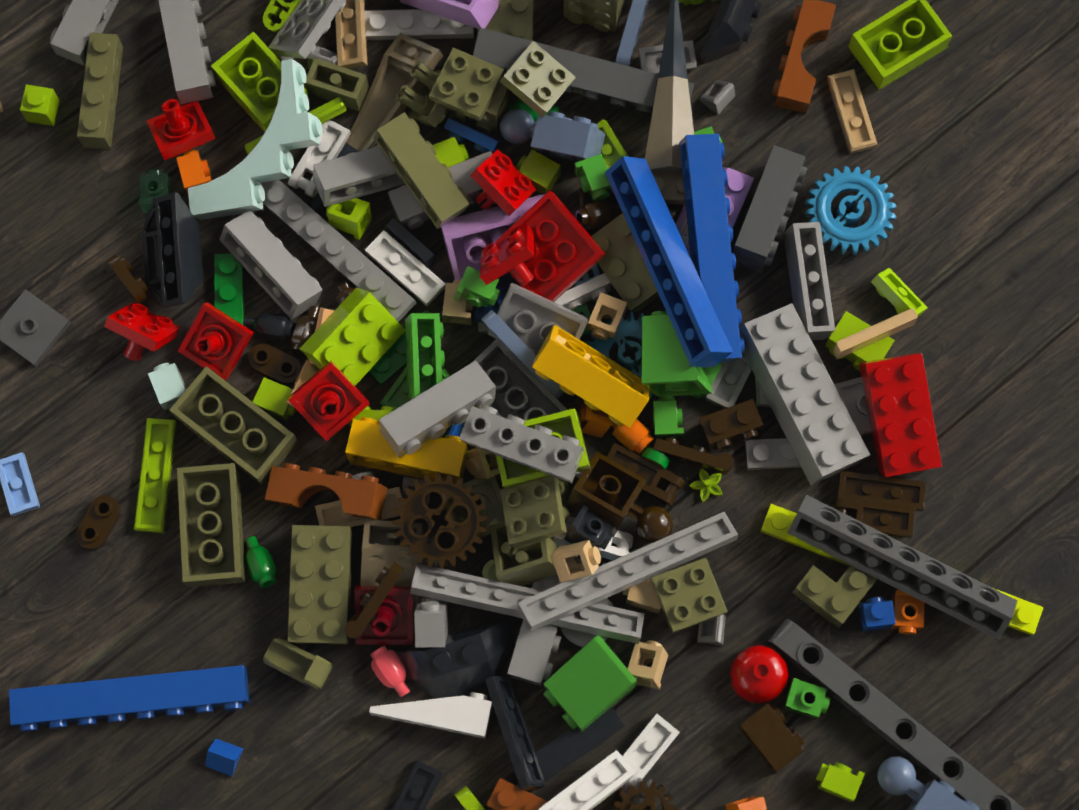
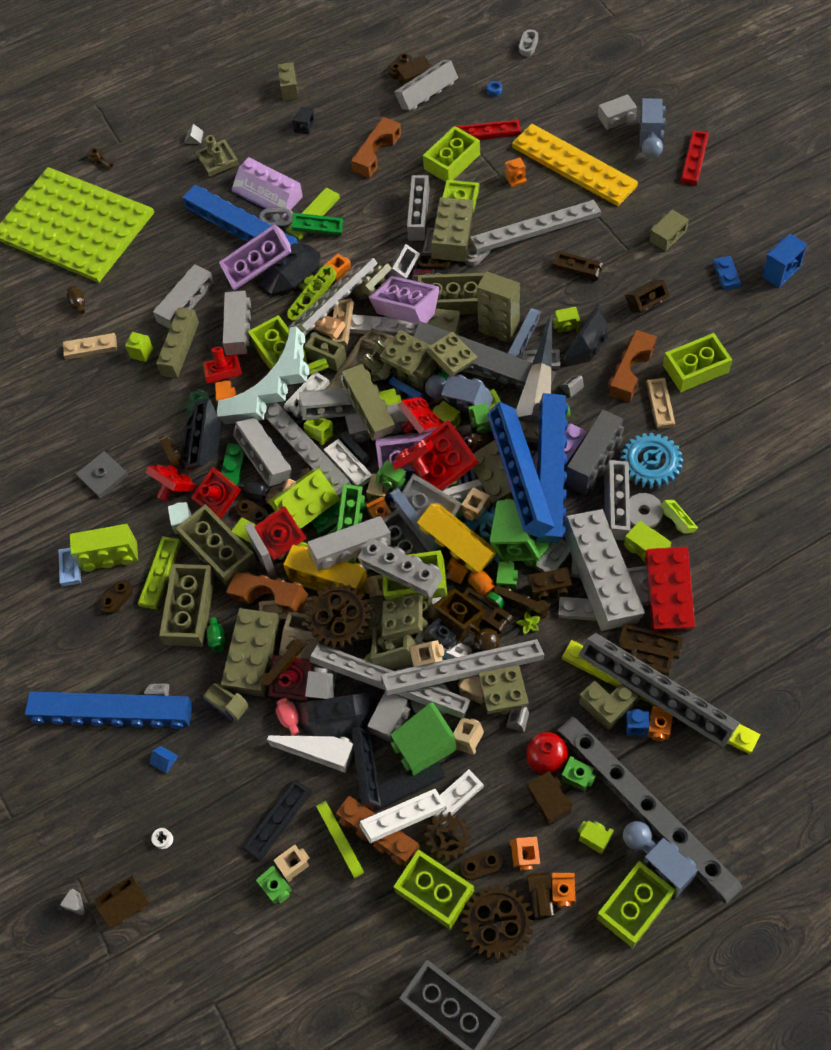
camera: 15 degrees right, 15 degrees down
tan tile [833,308,918,359] -> none
none -> lime brick [70,524,138,572]
none -> light grey slope [144,684,169,696]
none -> light grey tile [245,523,278,580]
none -> light nougat plate [313,315,346,339]
none -> orange brick [366,496,392,519]
none -> light grey tile [629,493,664,528]

